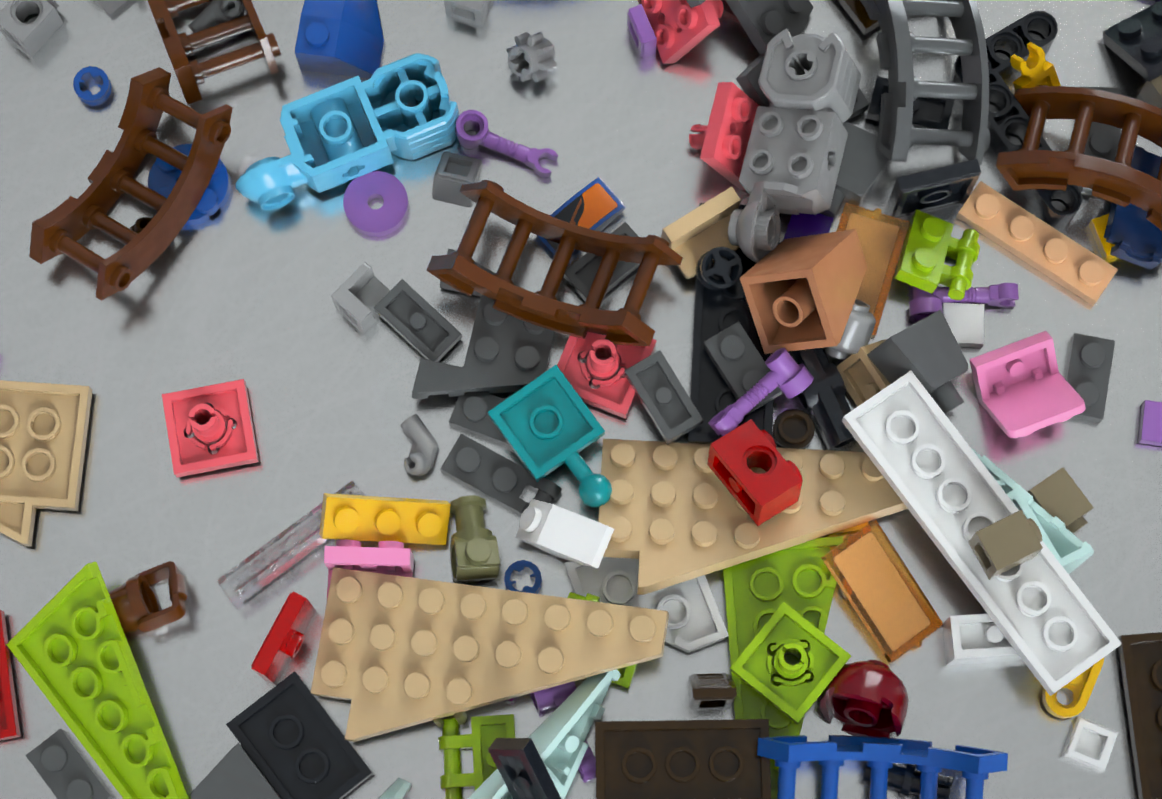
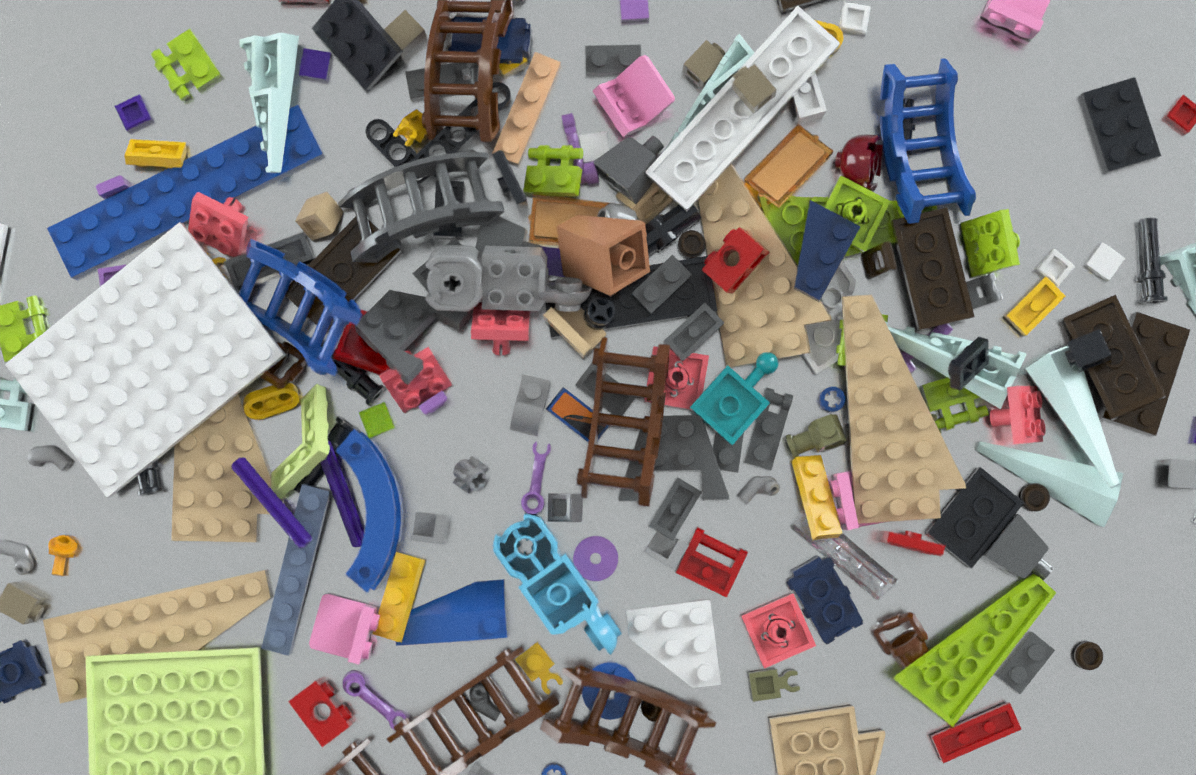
camera: 105 degrees left, 10 degrees up
white slope [515,499,614,569] -> none
medium lavender brick [708,348,814,436] -> none
none -> light grey brick [510,374,550,437]
none -> yellow plate [515,641,563,695]
none -> white plate [626,599,721,688]
none -> red plate [675,527,748,598]
none -> olive plate [748,668,800,702]
none -> dark blue piece [787,555,863,644]
none -> dark blue wing [794,200,861,302]

